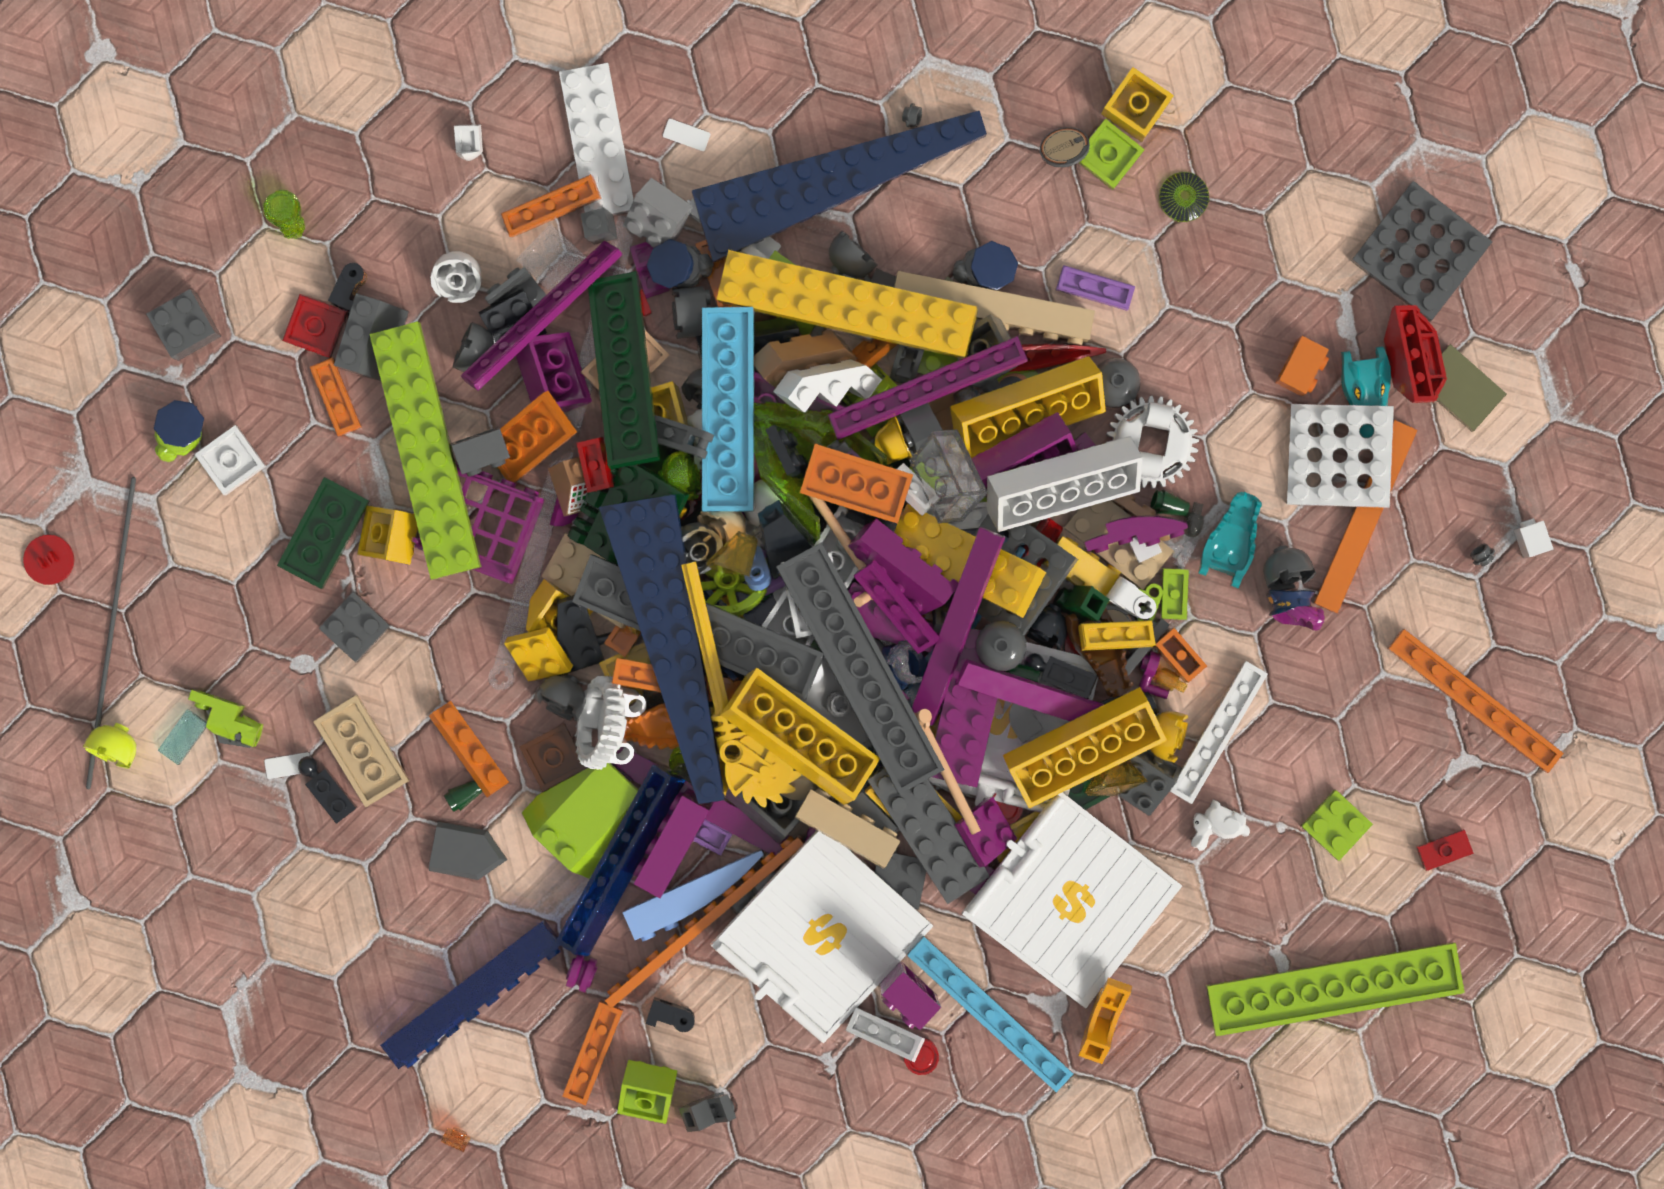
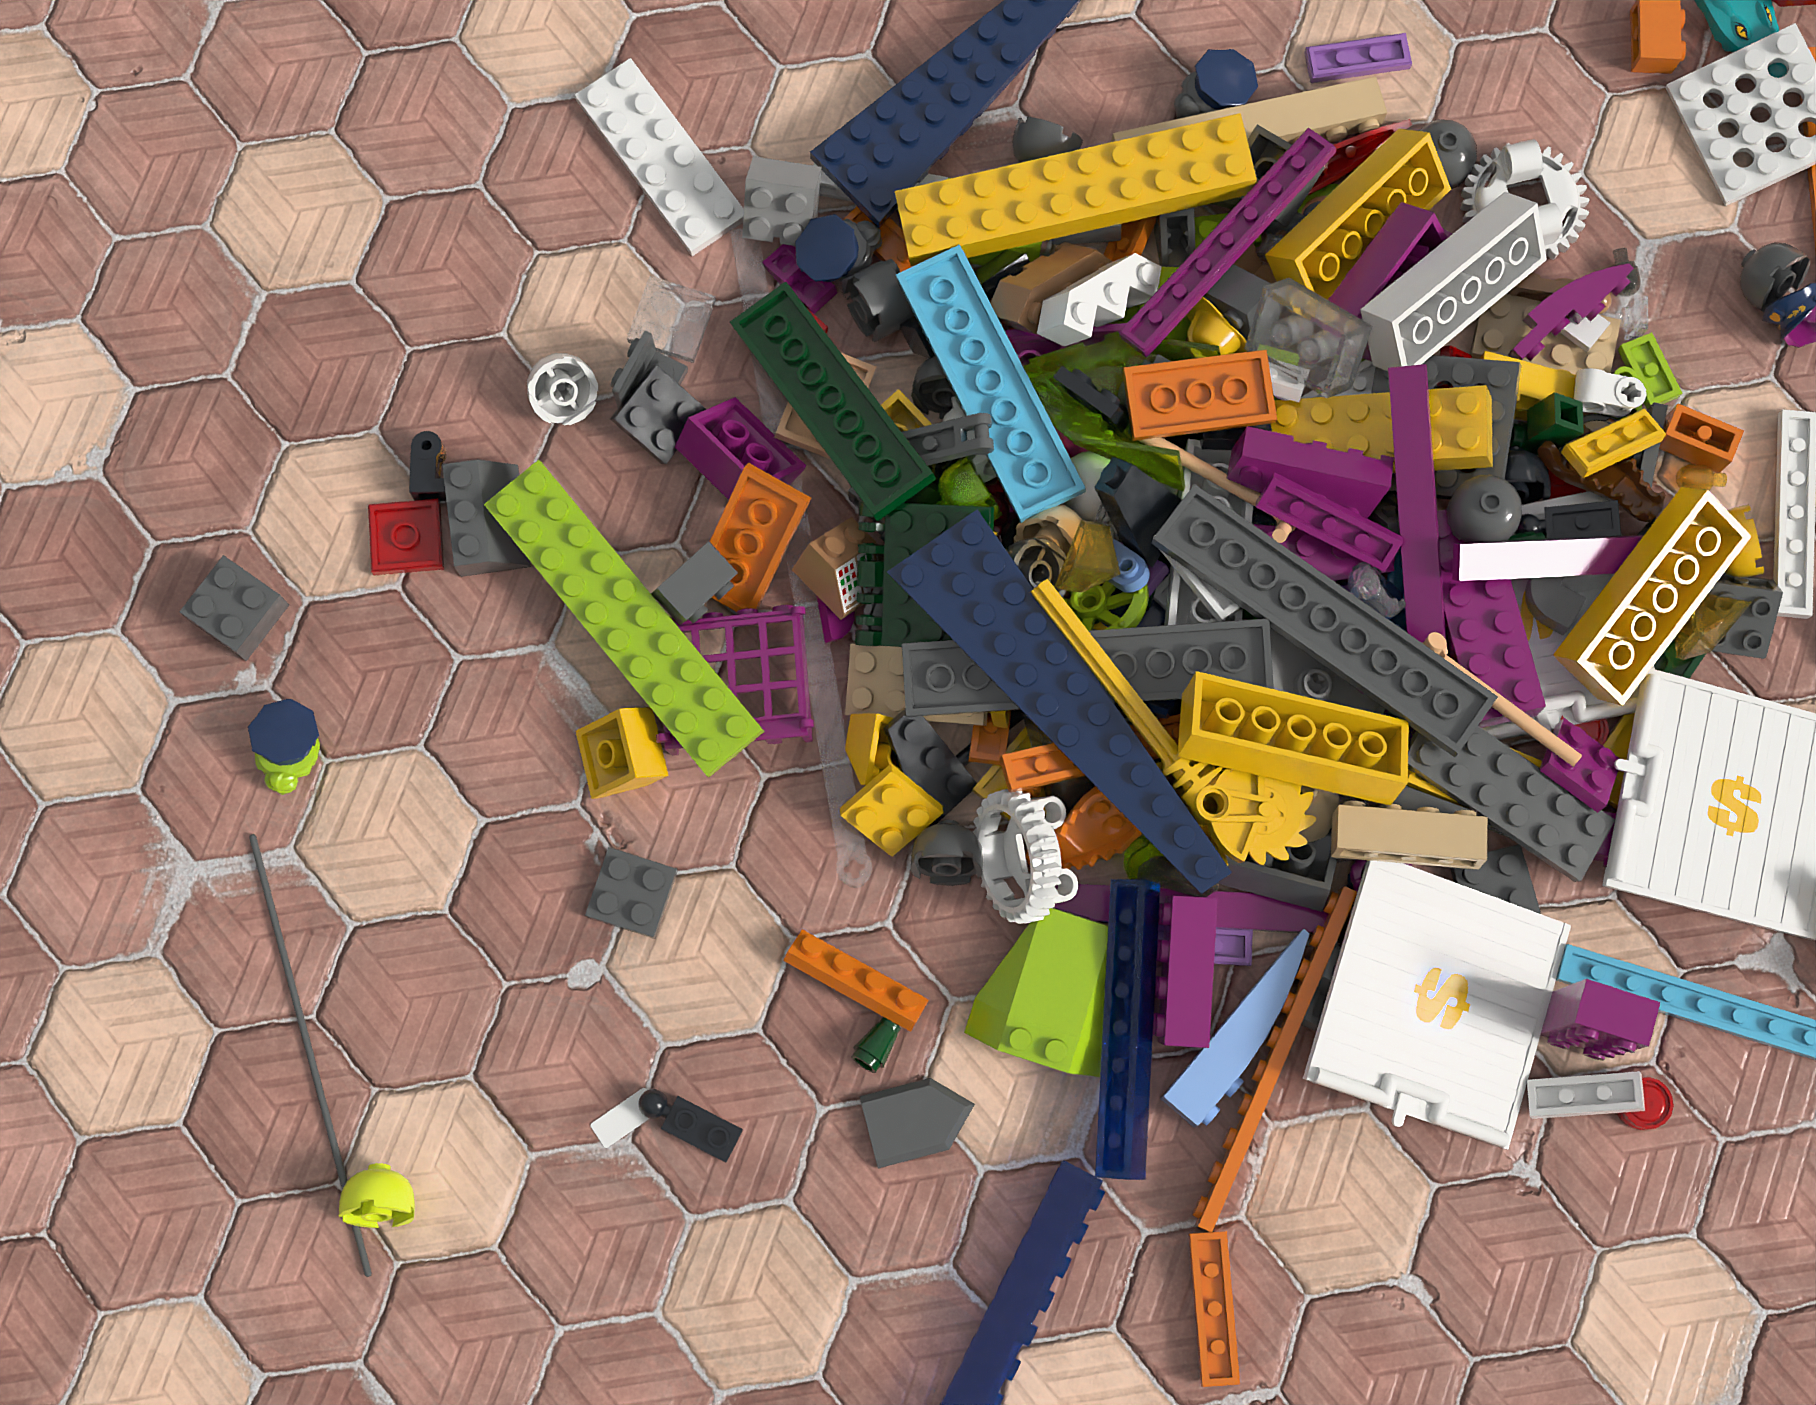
camera: 25 degrees left, 10 degrees down
red piece [23,535,74,585] -> none
clear light blue tile [157,709,207,765] -> none
lime plate [188,690,263,748] -> none
white plate [194,425,267,496] -> none
clear neon green hair [263,190,305,239] -> none
dark green plate [277,477,370,589] -> none
orange tile [310,357,362,437] -> none
tan plate [313,695,410,807] -> none
dark grey cylinder [452,322,495,372] -> none
white plate [454,124,483,161] -> none
magenta tile [461,240,622,391] -> none
orange tile [501,174,602,238] -> none
reddish brown plate [519,723,588,792] -> none
magenta wheel [566,953,598,993] -> none
red plate [577,437,614,493] -> none
dark grey brick [581,208,618,245] -> none
lime slope [617,1060,678,1124] -> none
black leg [646,997,695,1032] -> none
white sticker [663,119,711,151] -> none
dark grey brick [679,1092,736,1132] -> none
magenta plate [1139,651,1169,699] -> none
dark green cone [1150,489,1190,517] -> none
teal animal [1198,492,1262,588] -> none

